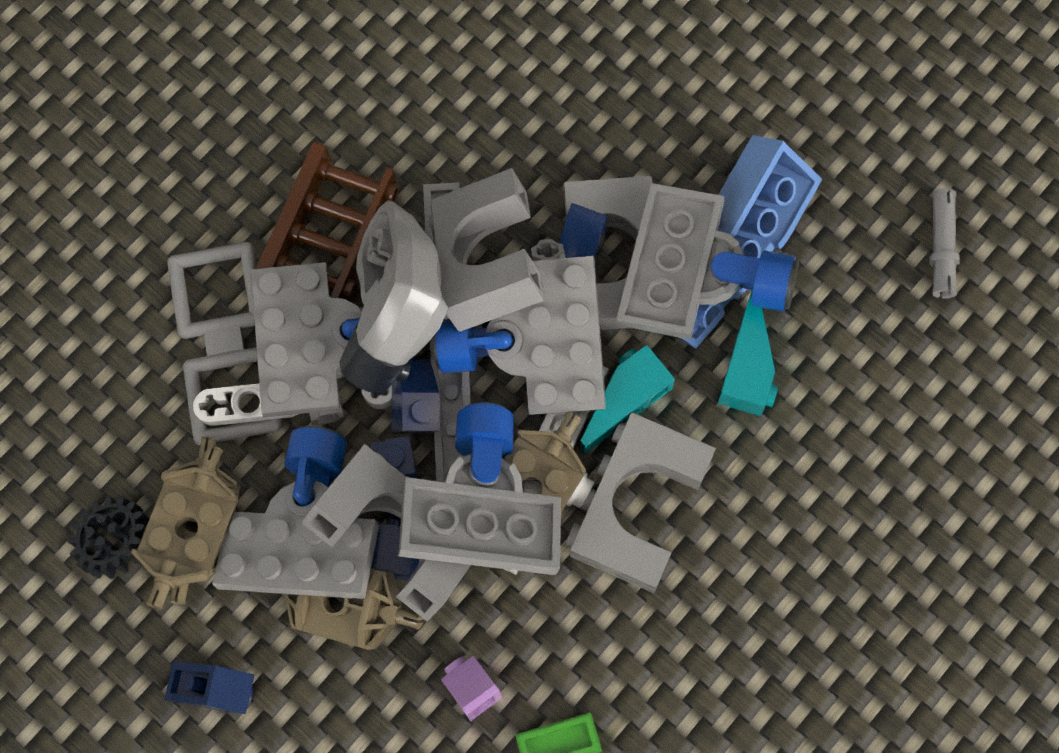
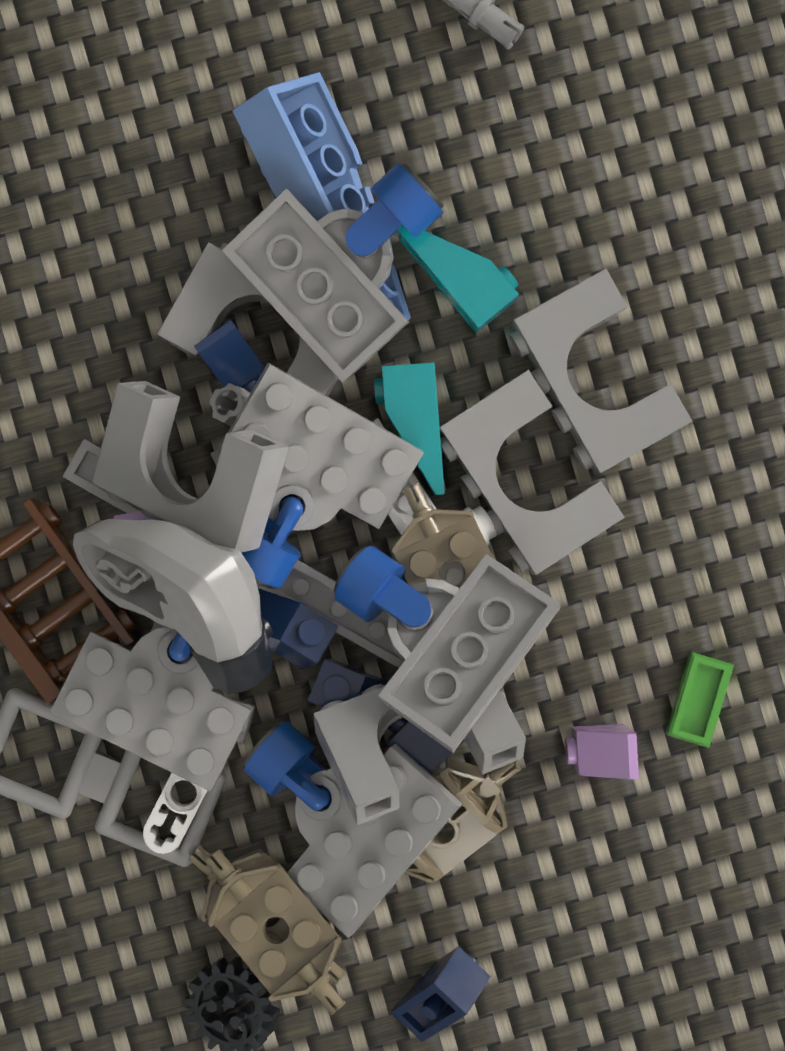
camera: 65 degrees left, 15 degrees up
none -> light grey arch [509,269,693,475]

